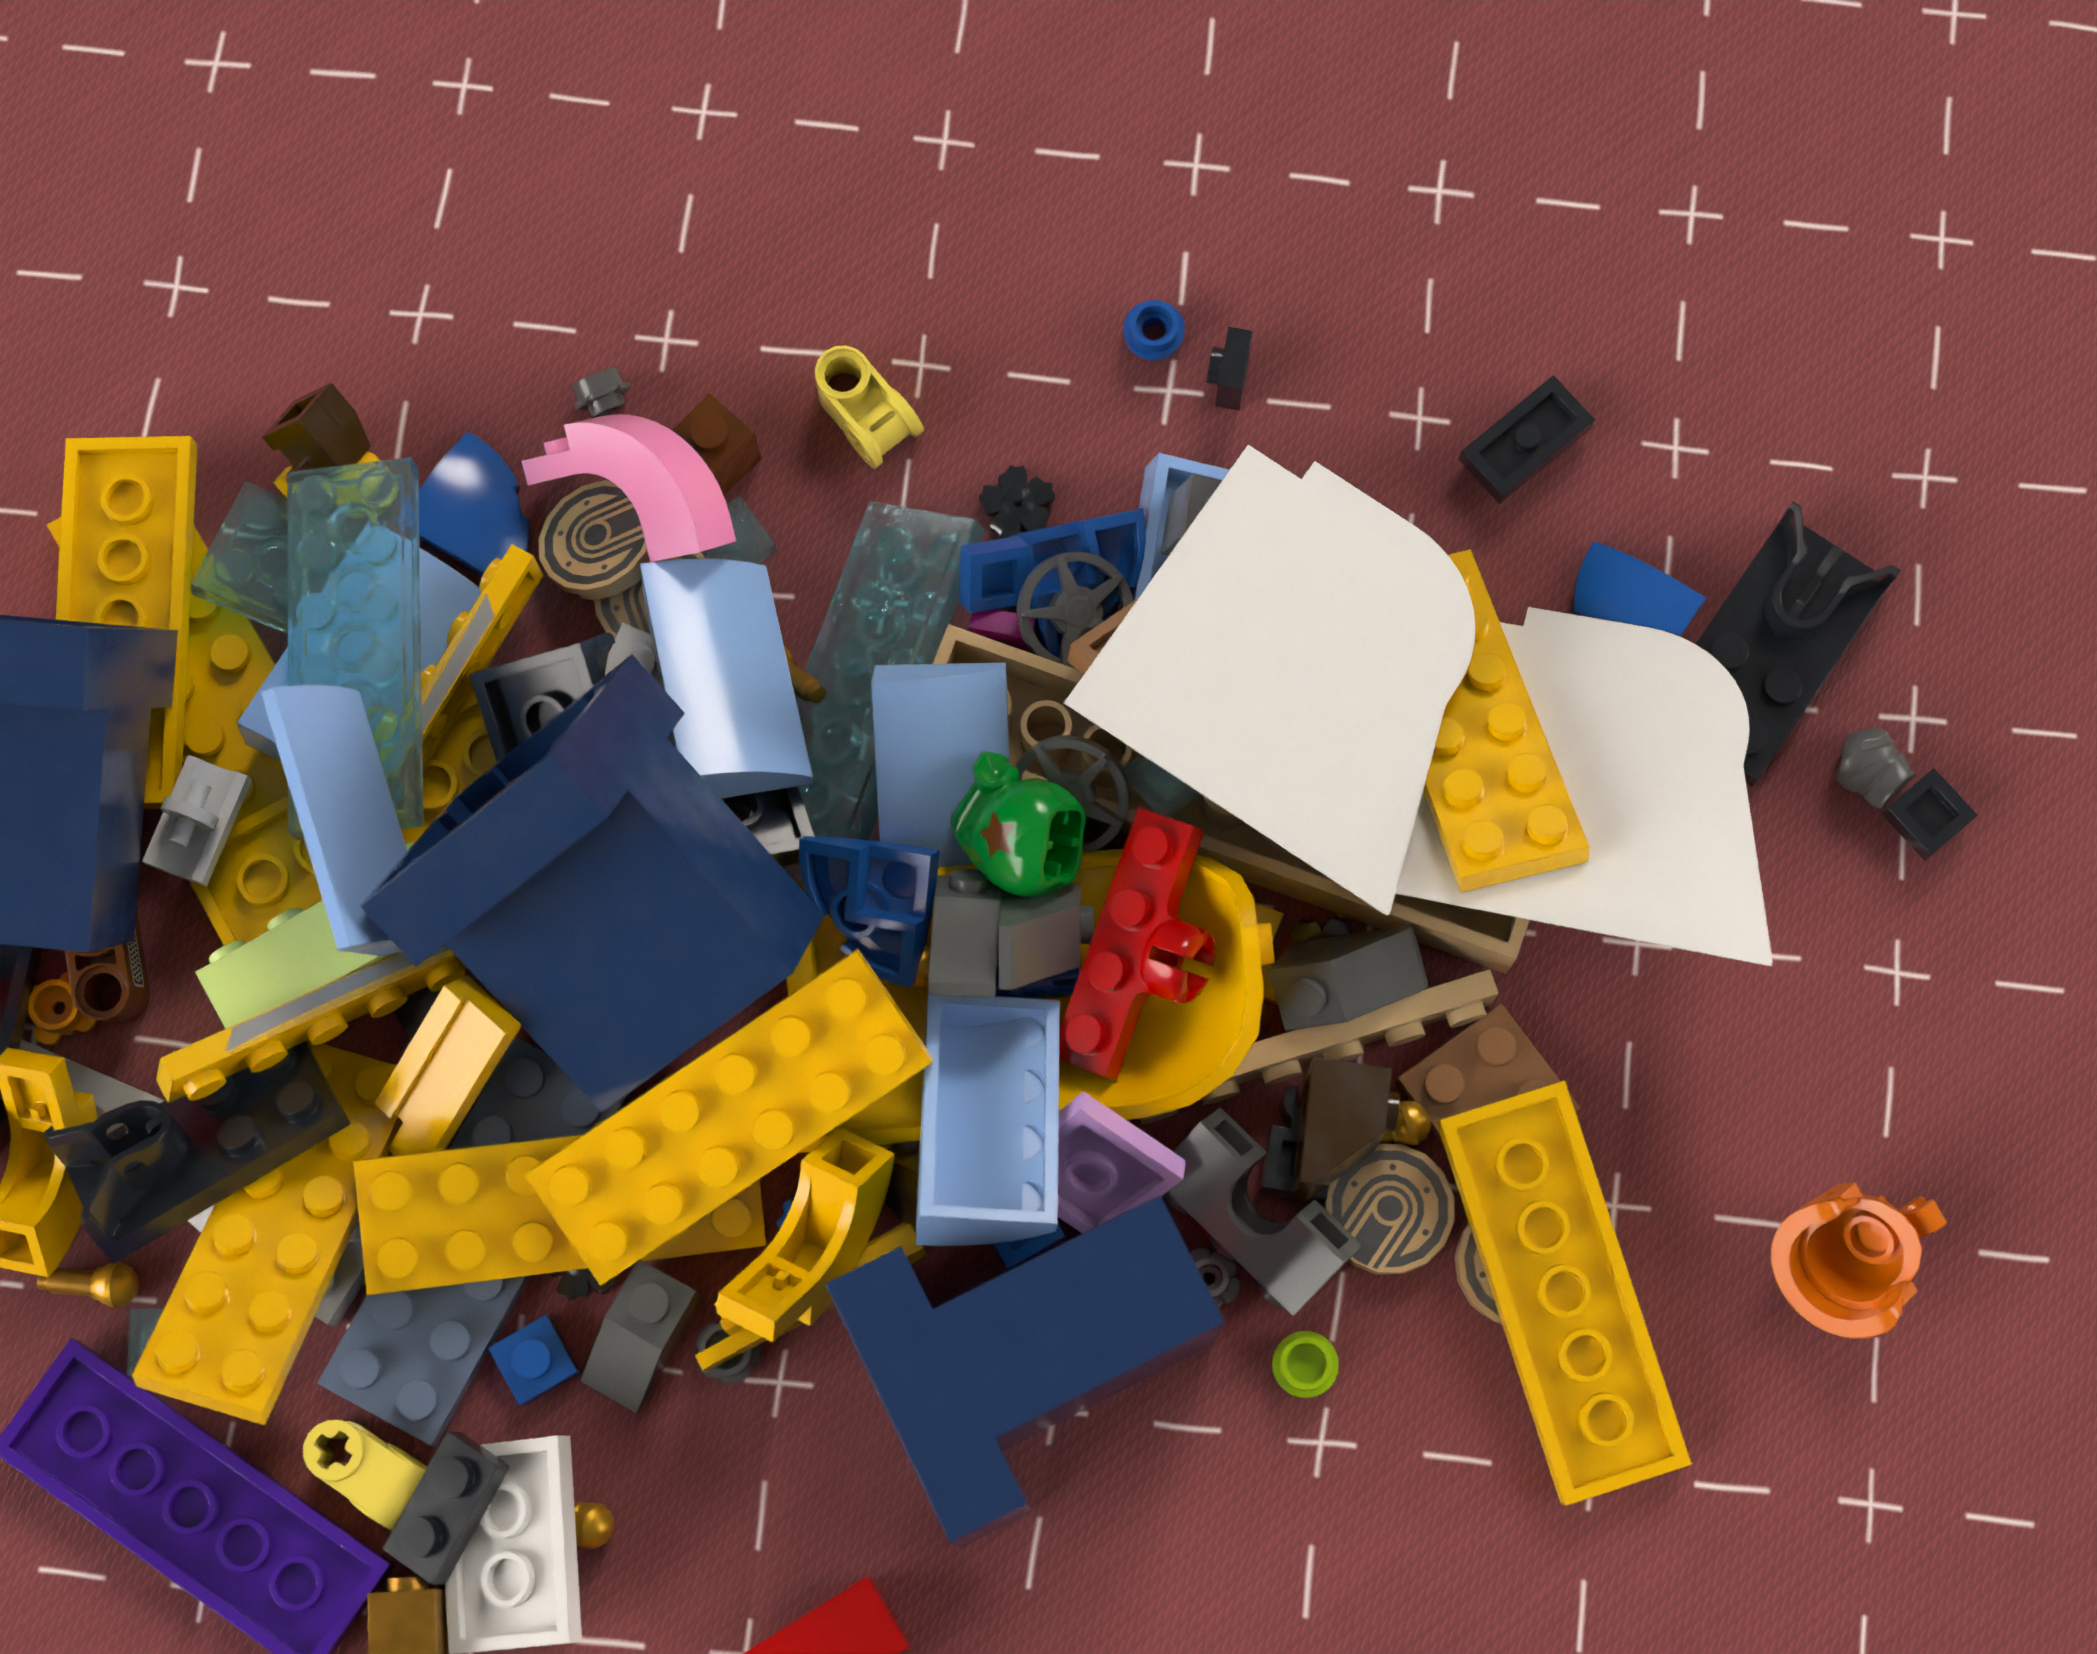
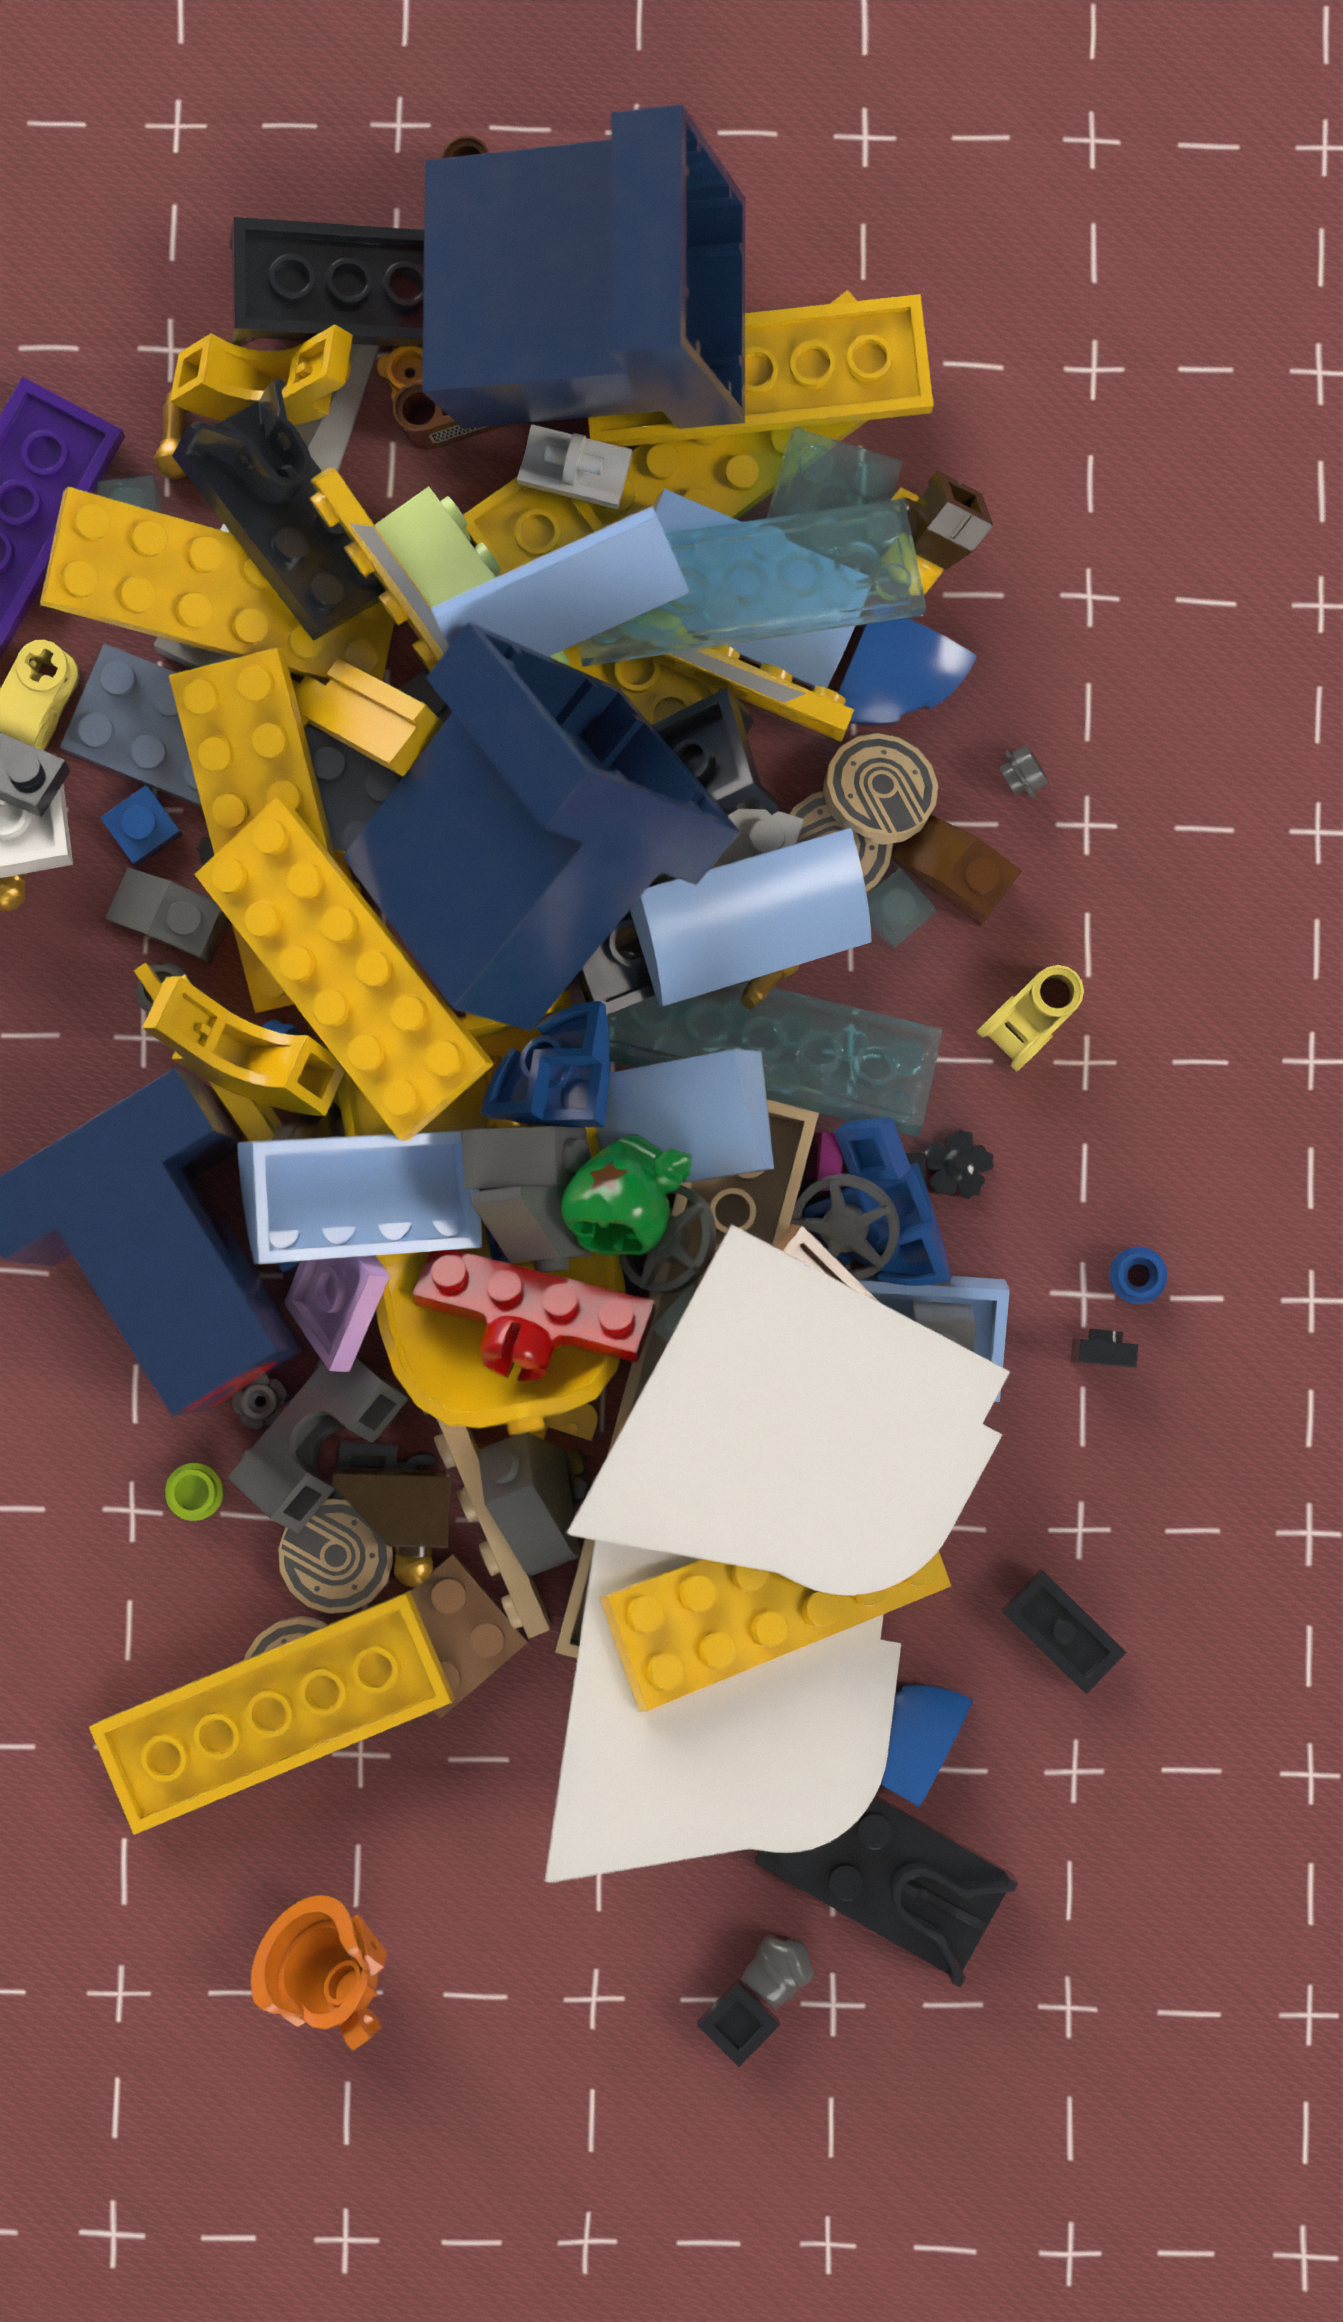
camera: 80 degrees right, 10 degrees up
bright pink arch [522,414,736,562] -> none

